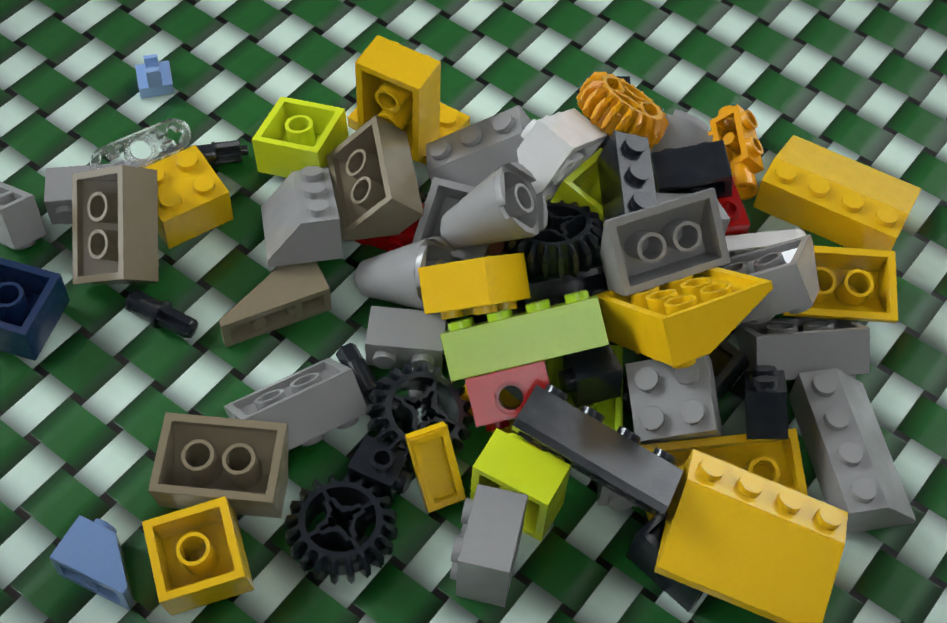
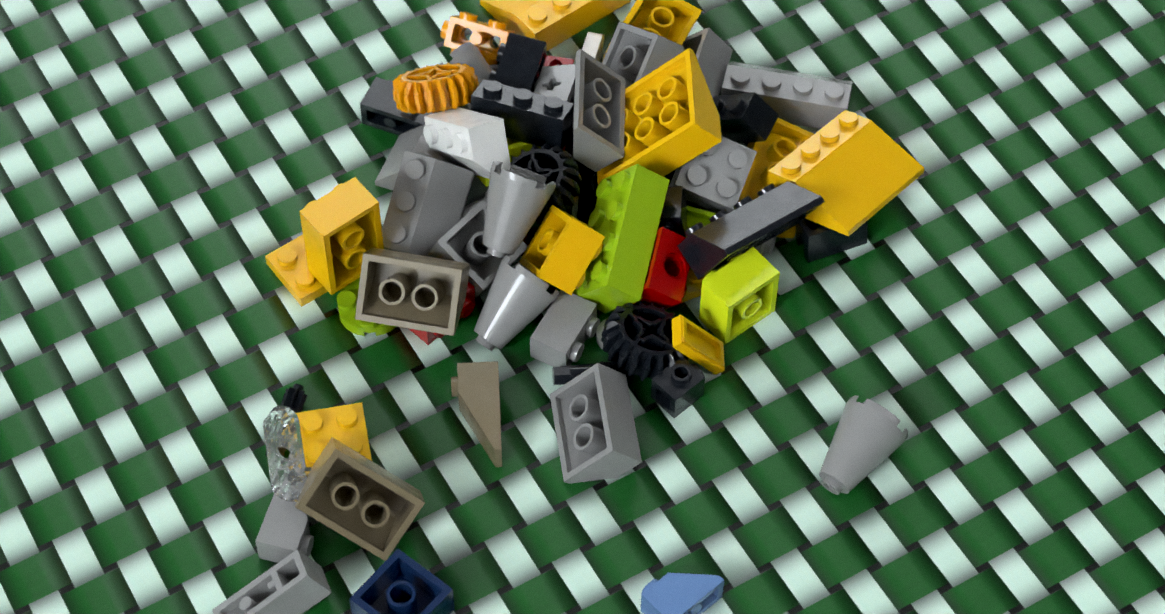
camera: 65 degrees left, 0 degrees up
black axle [125,288,198,338] -> none
light blue tile [135,54,175,99] -> none
yellow brick [142,496,255,616] -> none
dark tan slope [148,412,288,518] -> none
neon yellow brick [252,96,349,178] -> none
light grey slope [261,166,344,268] -> none
black gear [285,473,398,585] -> none
light grey brick [450,484,528,607] -> none

